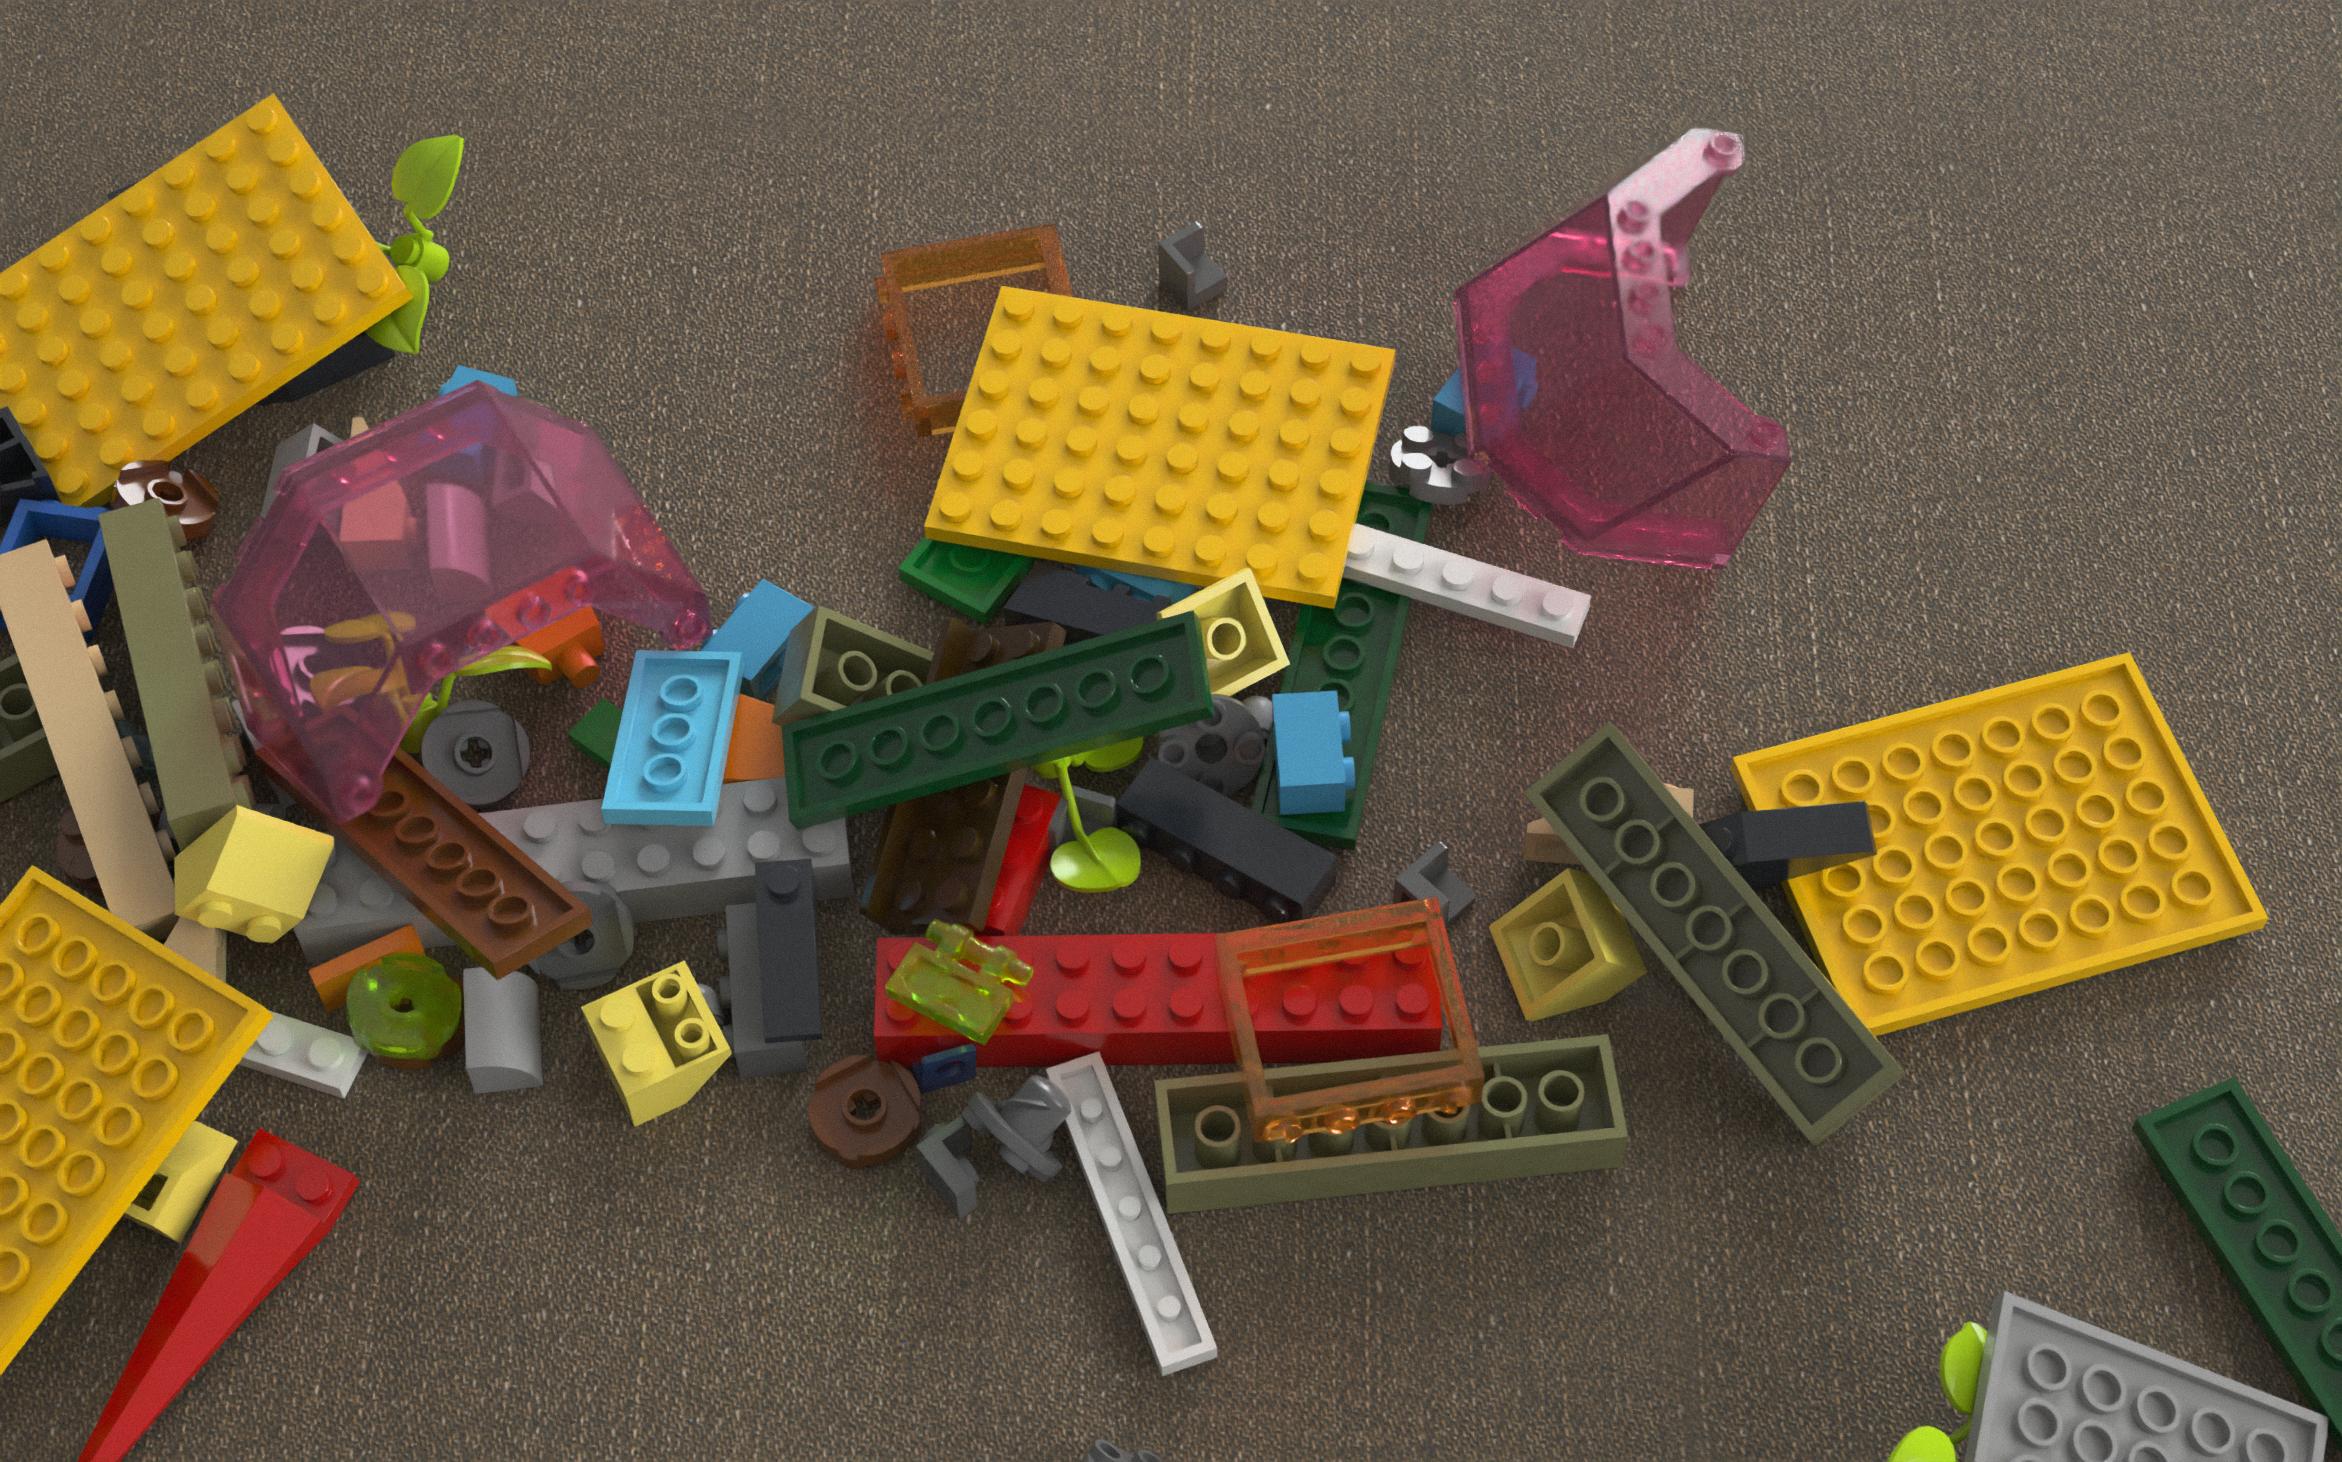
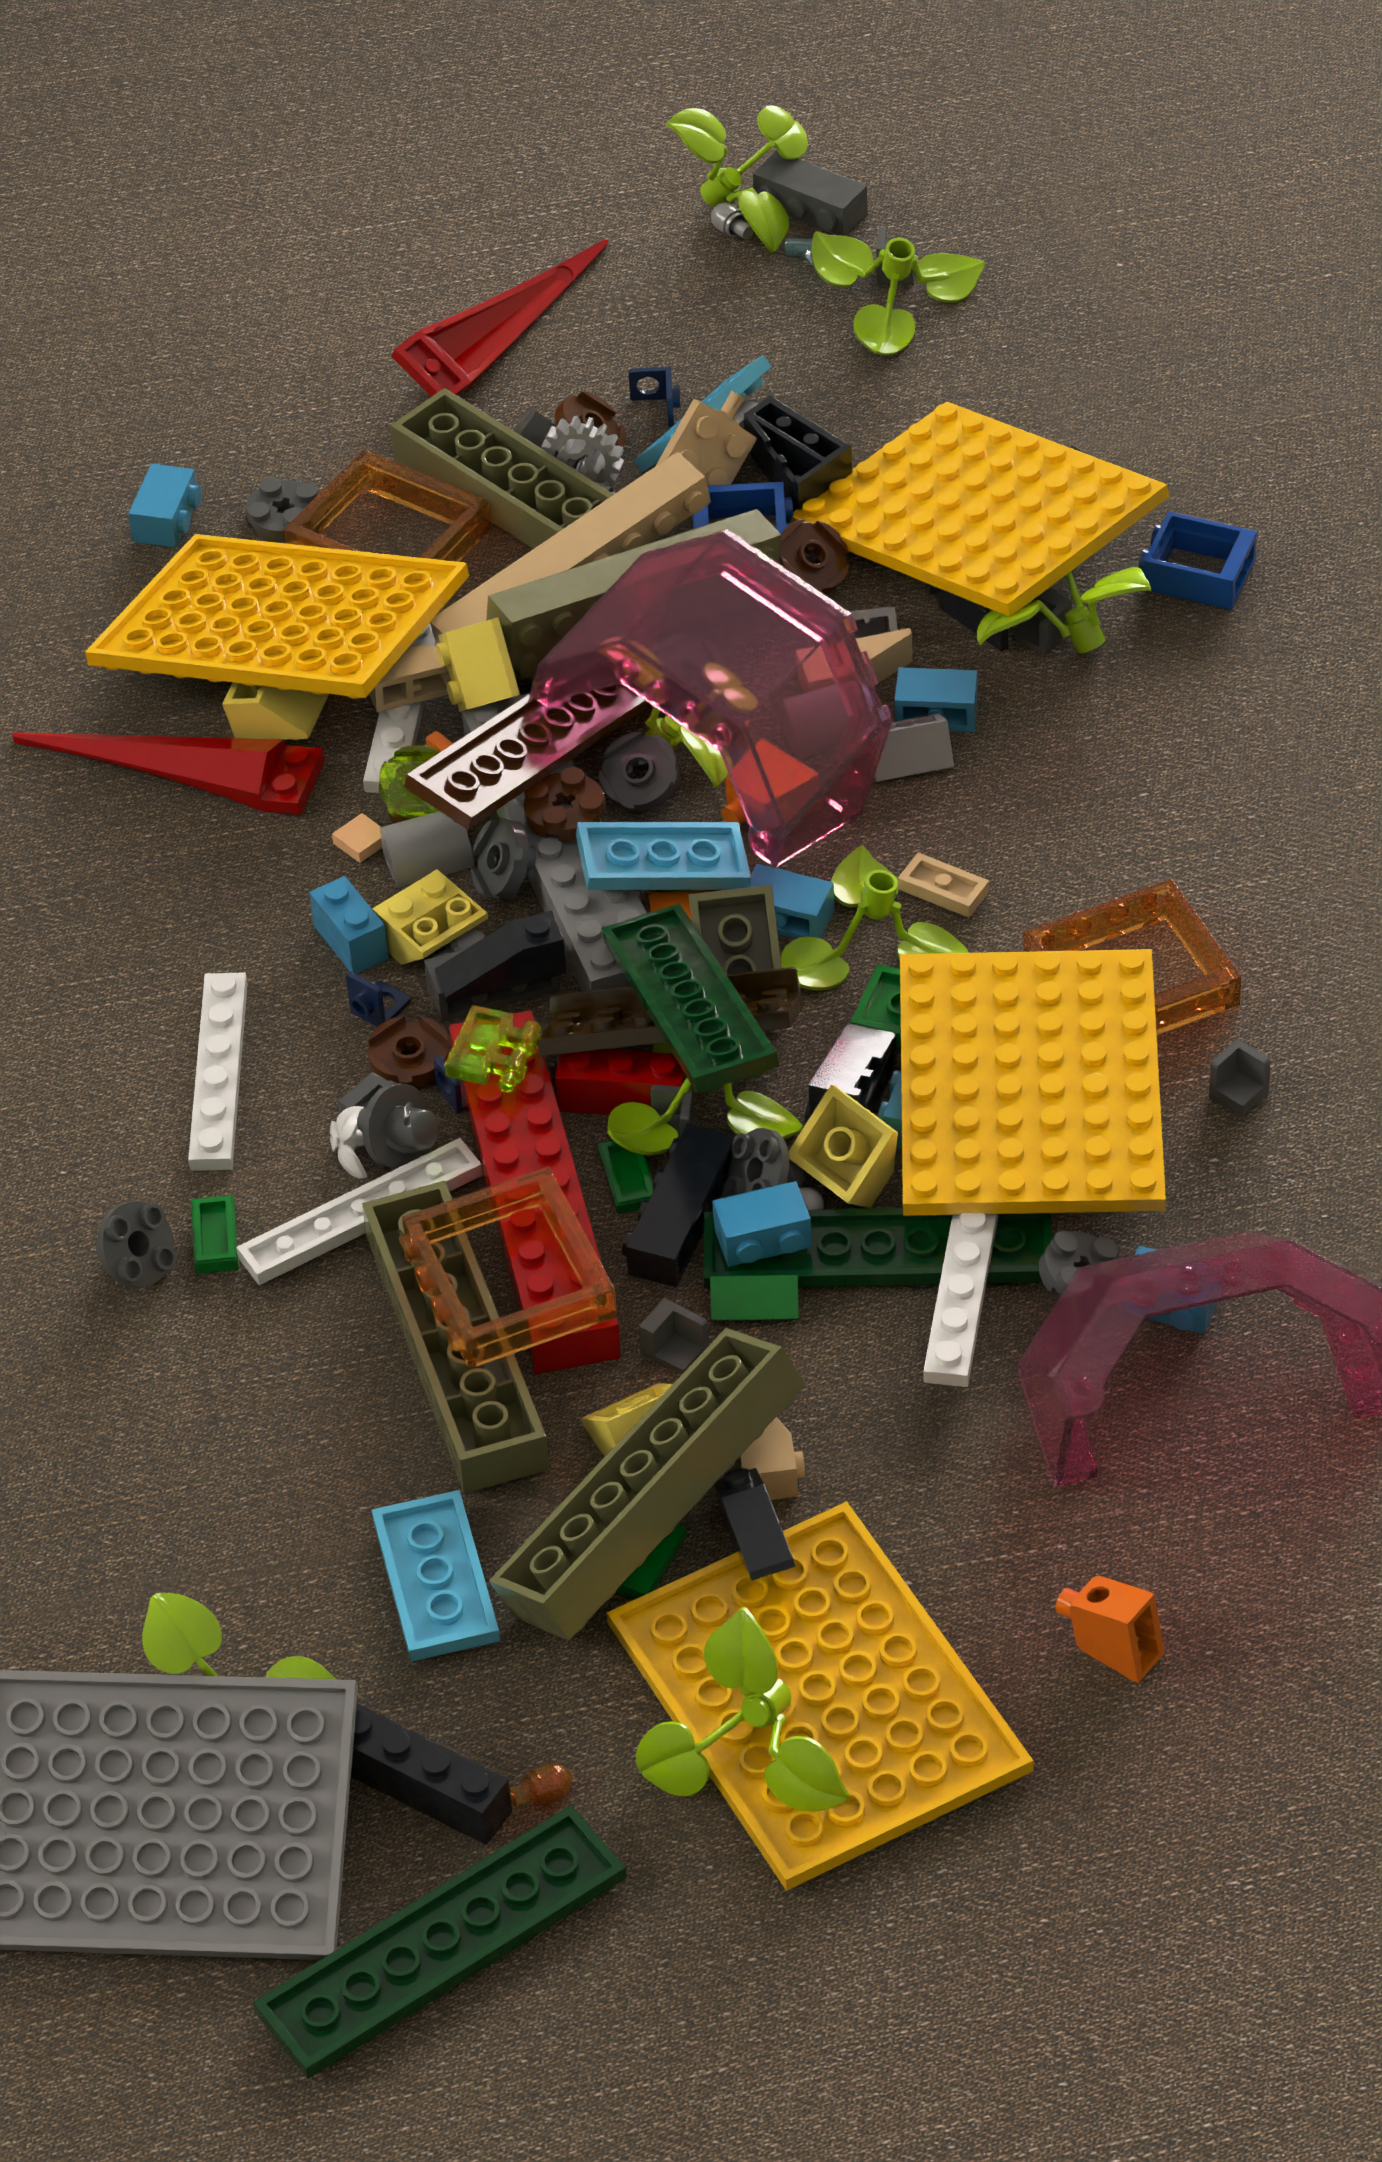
camera: 80 degrees right, 10 degrees down
none -> white plate [188,972,248,1171]
none -> green tile [191,1195,239,1274]
none -> dark azure brick [309,876,389,974]
none -> white plant [330,1106,367,1179]
none -> light nougat tile [332,813,382,863]
none -> dark blue bracket [346,972,411,1027]
none -> black brick [351,1703,512,1845]
none -> medium azure plate [372,1490,500,1662]
none -> clear orange cylinder [510,1762,573,1807]
none -> reddish brown plate [523,767,605,841]
none -> green tile [597,1141,654,1214]
none -> lime plant [636,1607,850,1811]
none -> green tile [710,1275,799,1320]
none -> lime plant [781,845,969,991]
none -> tan plate [898,852,989,918]
none -> orange torso [1056,1576,1165,1683]
none -> blue window [1138,511,1257,610]

